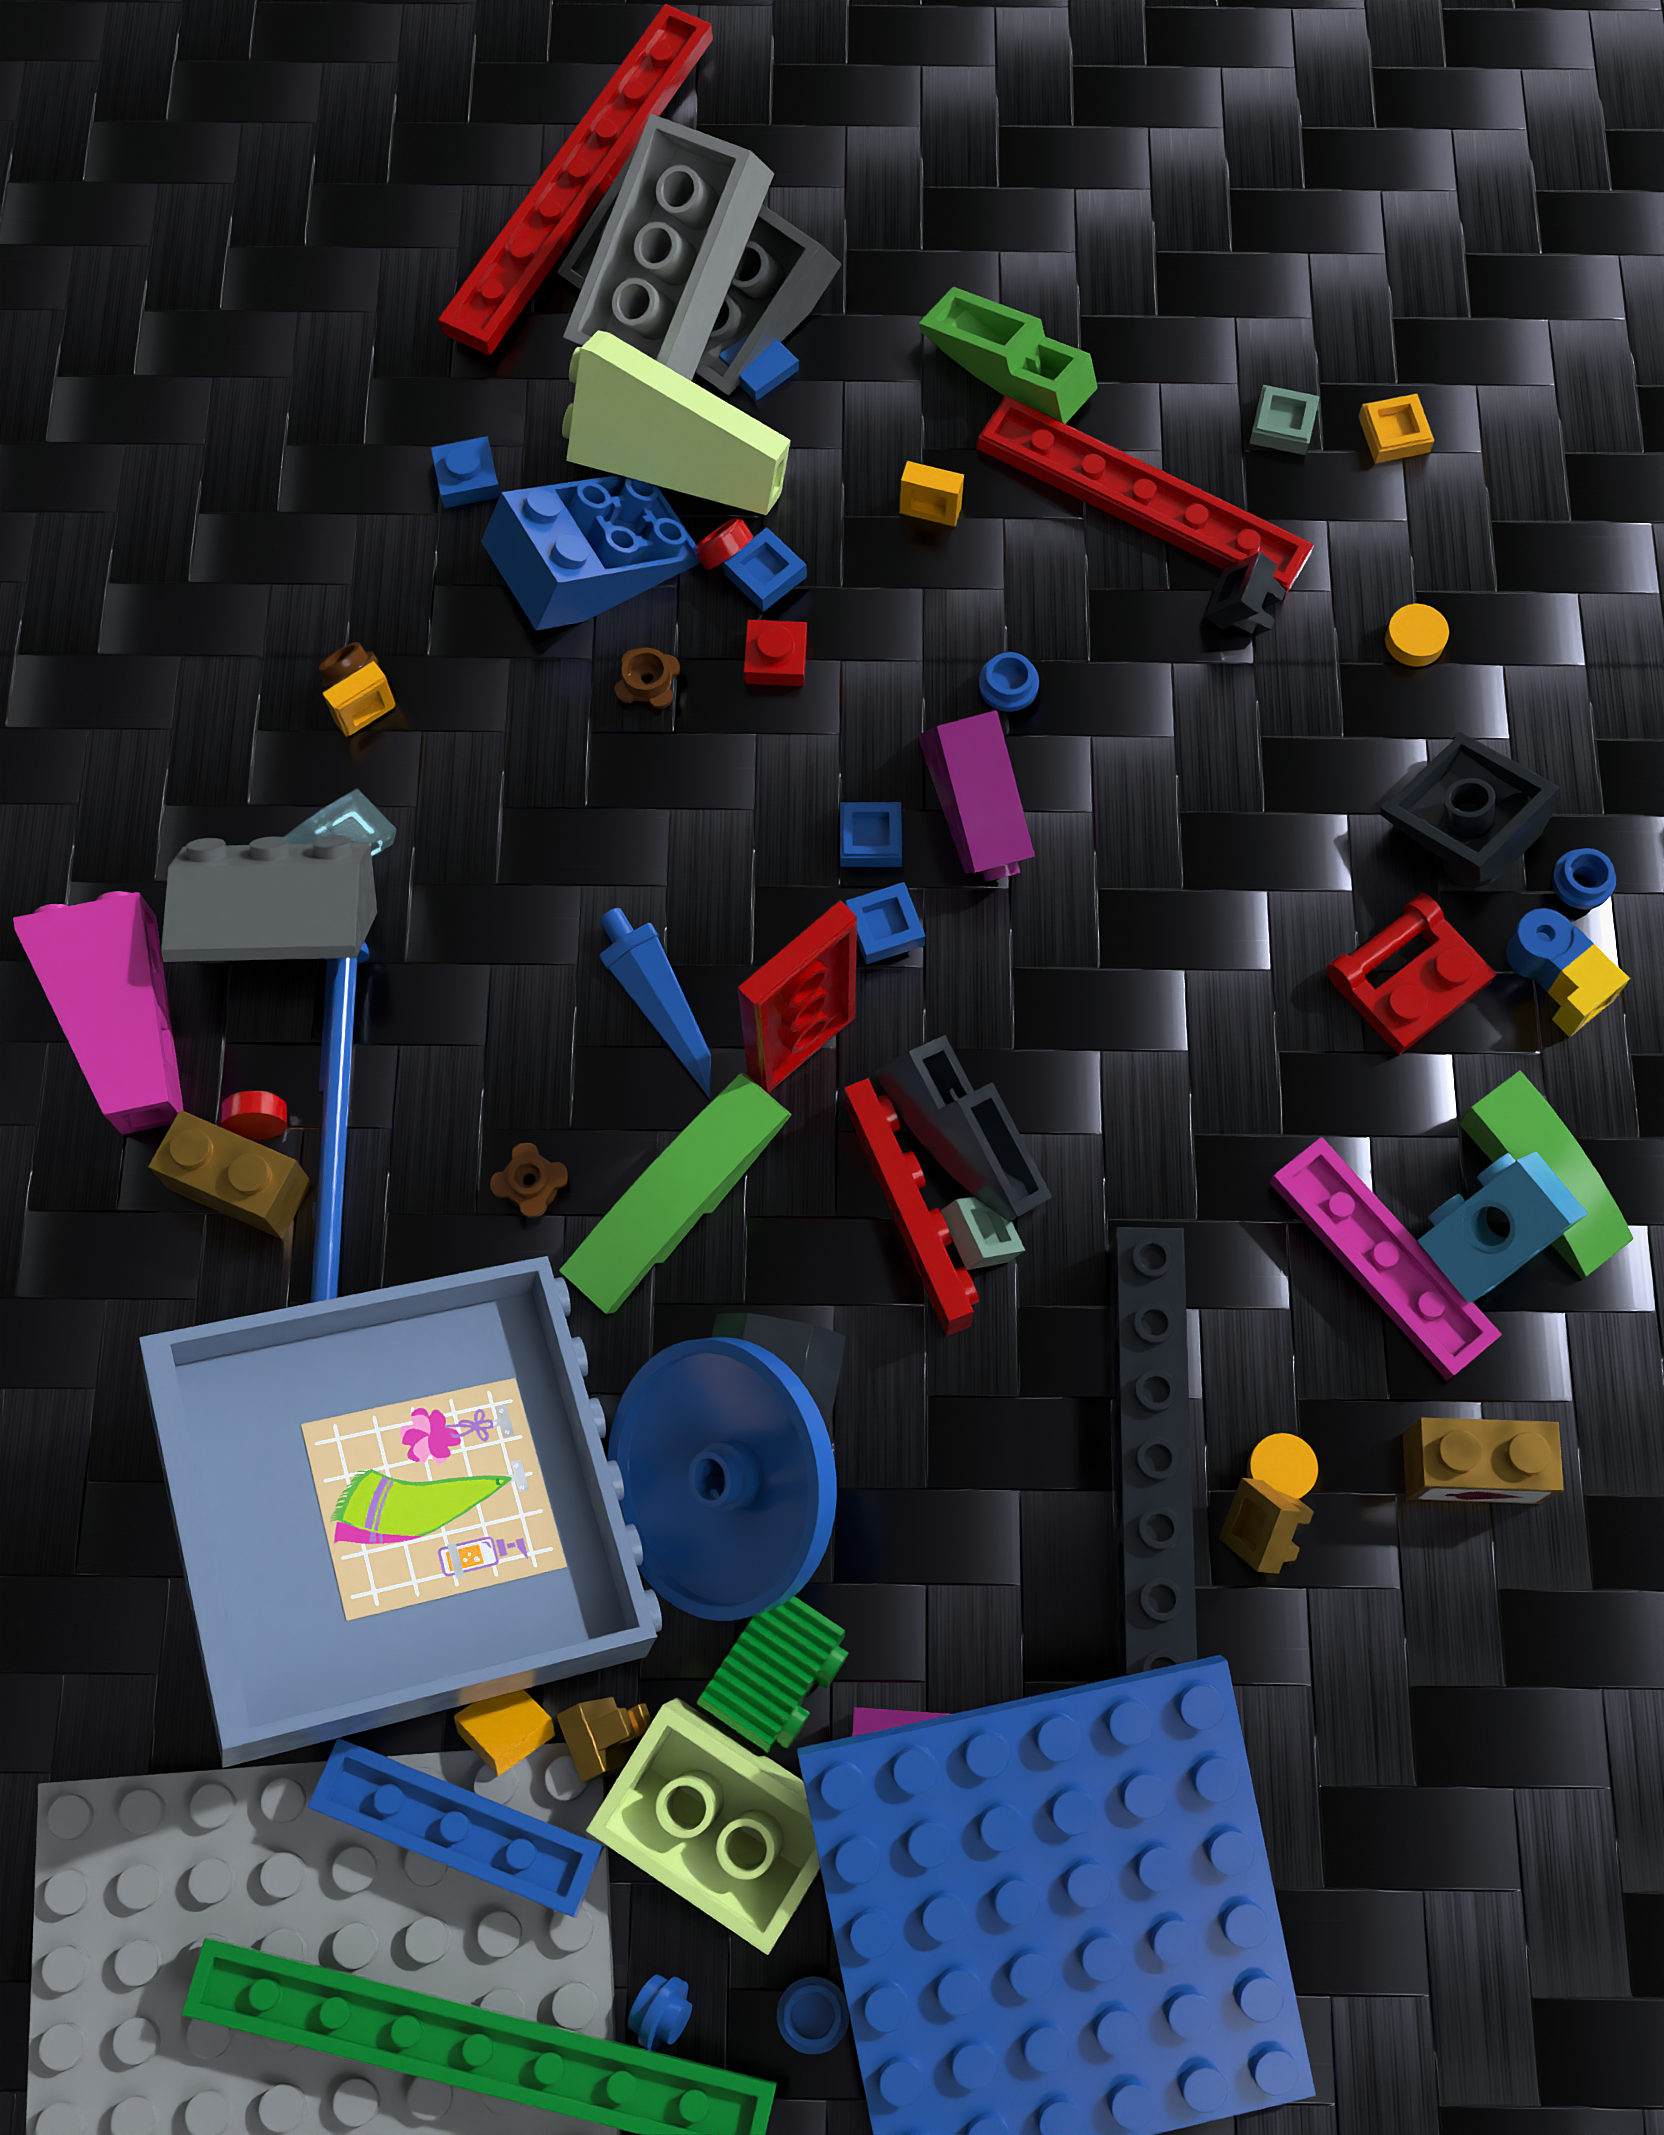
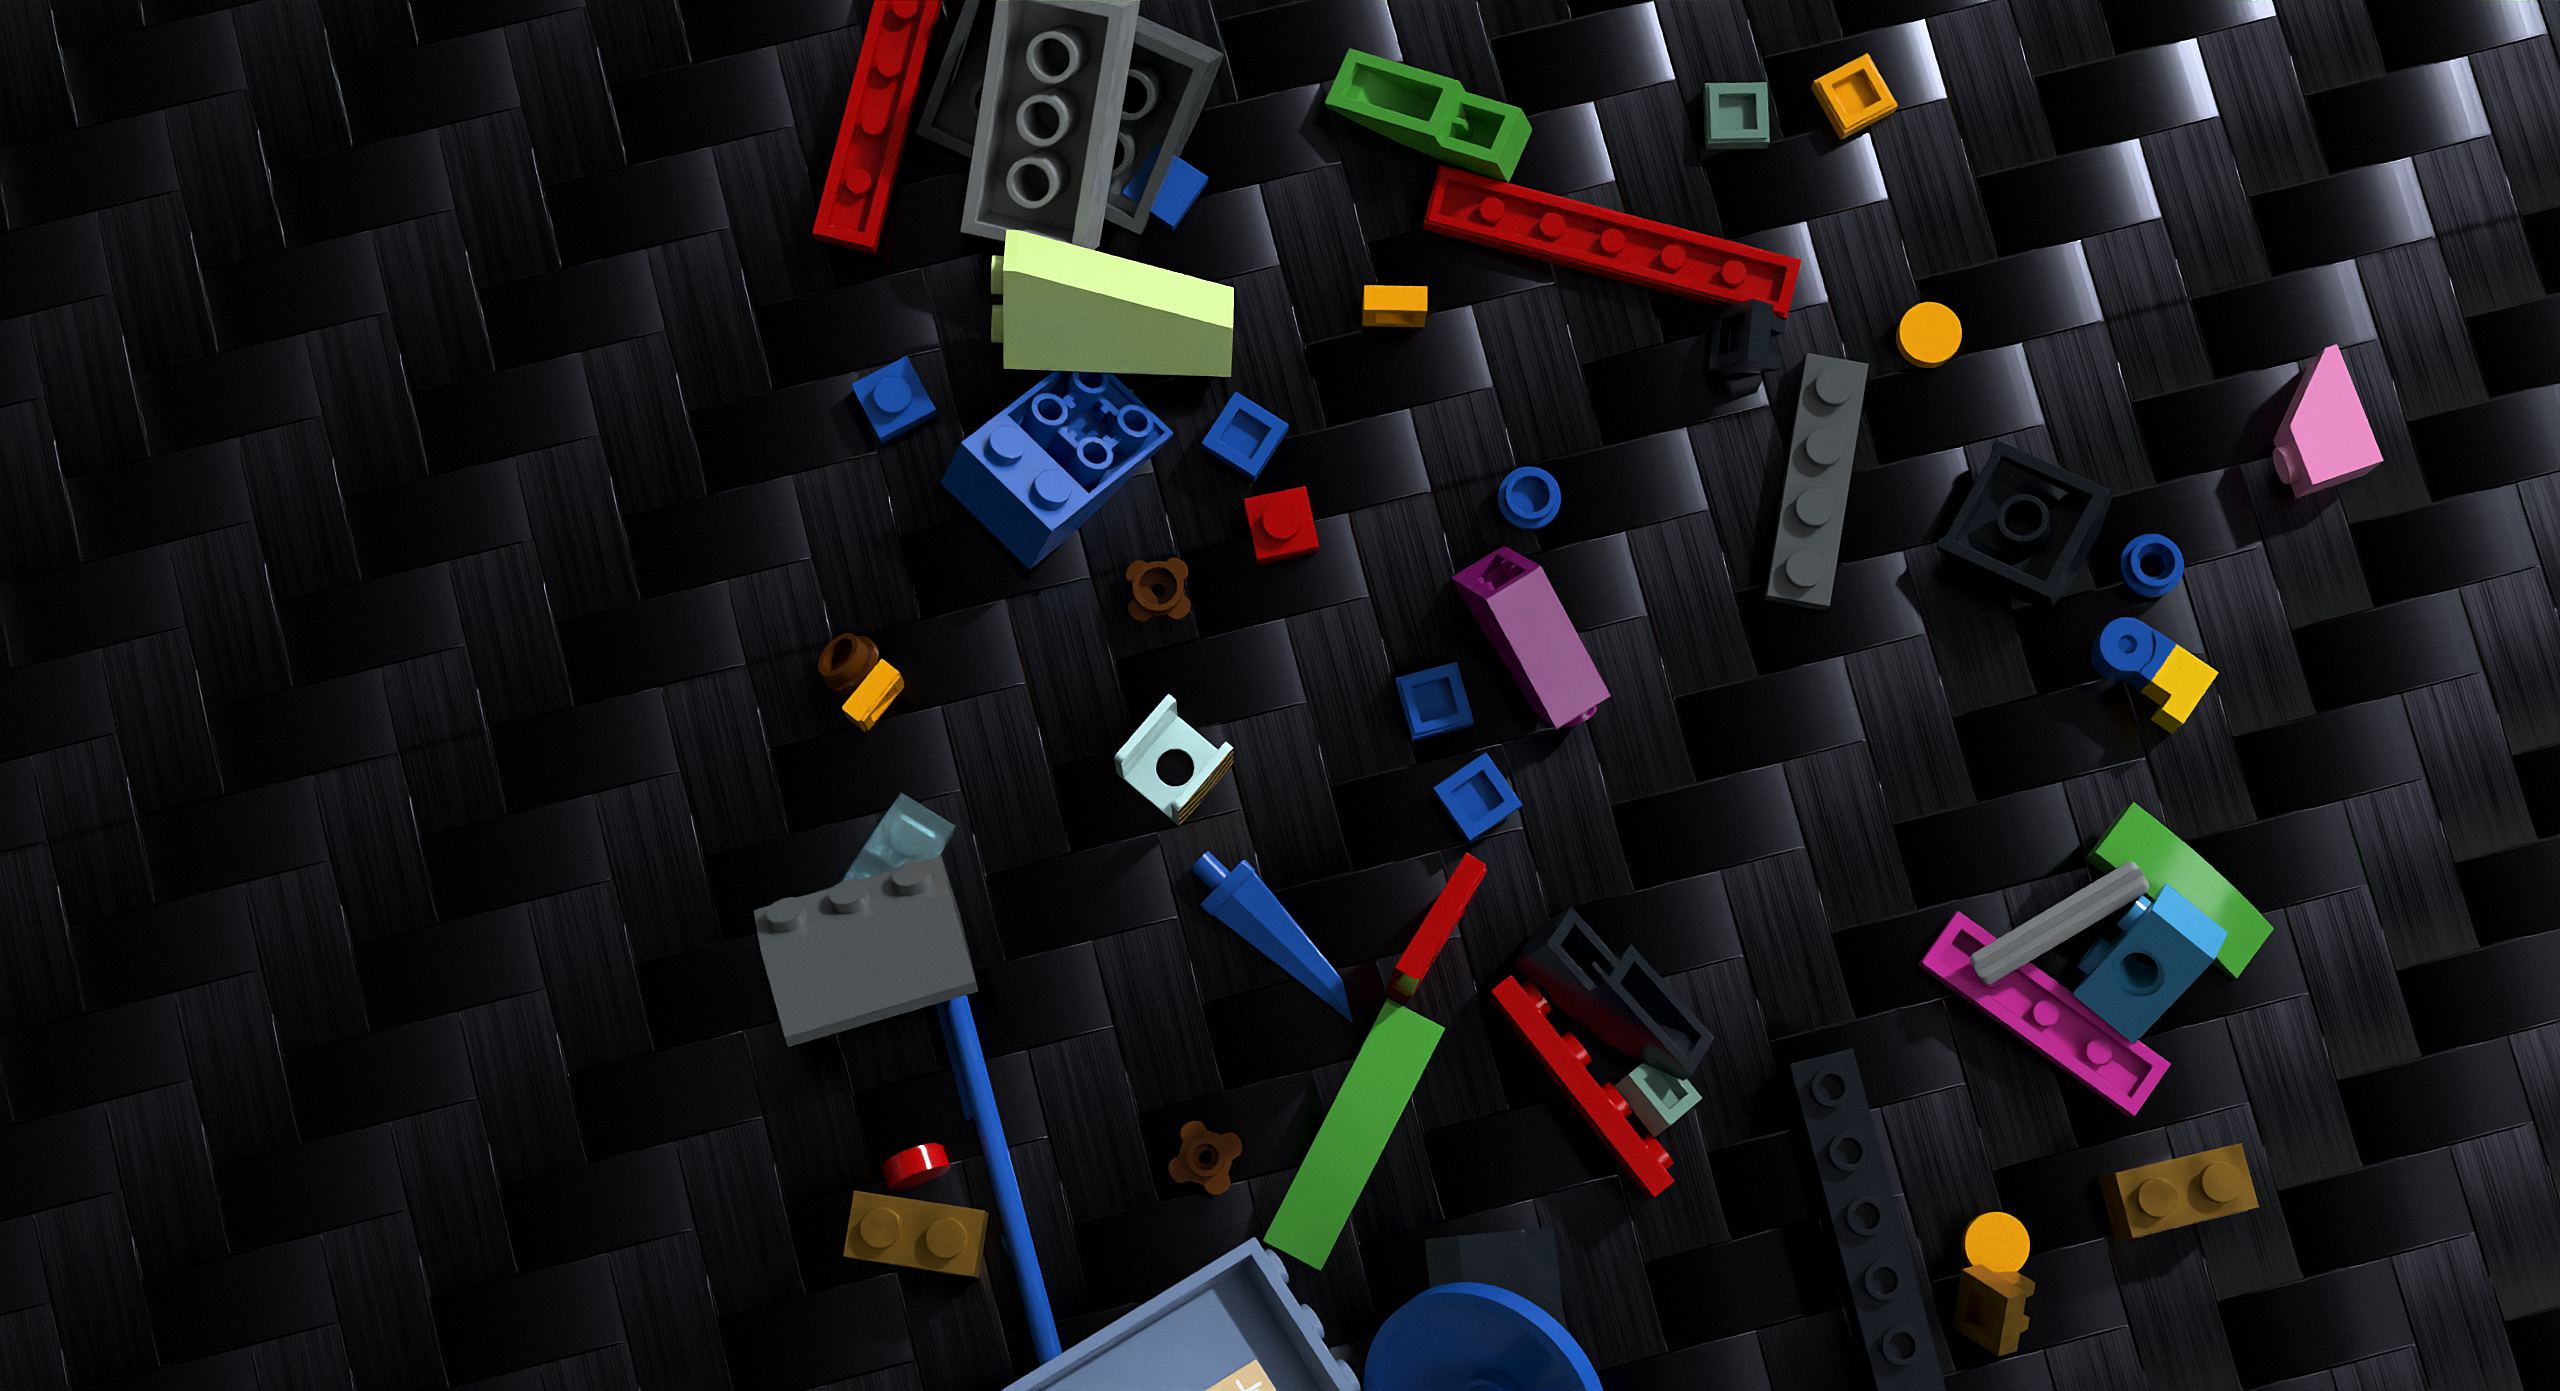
camera: 20 degrees left, 10 degrees up
dark pink slope [13,891,184,1135] -> none
red tile [694,518,754,570] -> none
red plate [1326,893,1497,1055] -> none
none -> light aqua piece [1114,694,1234,826]
none -> dark grey plate [1764,353,1869,611]
none -> light grey axle [1970,862,2150,984]

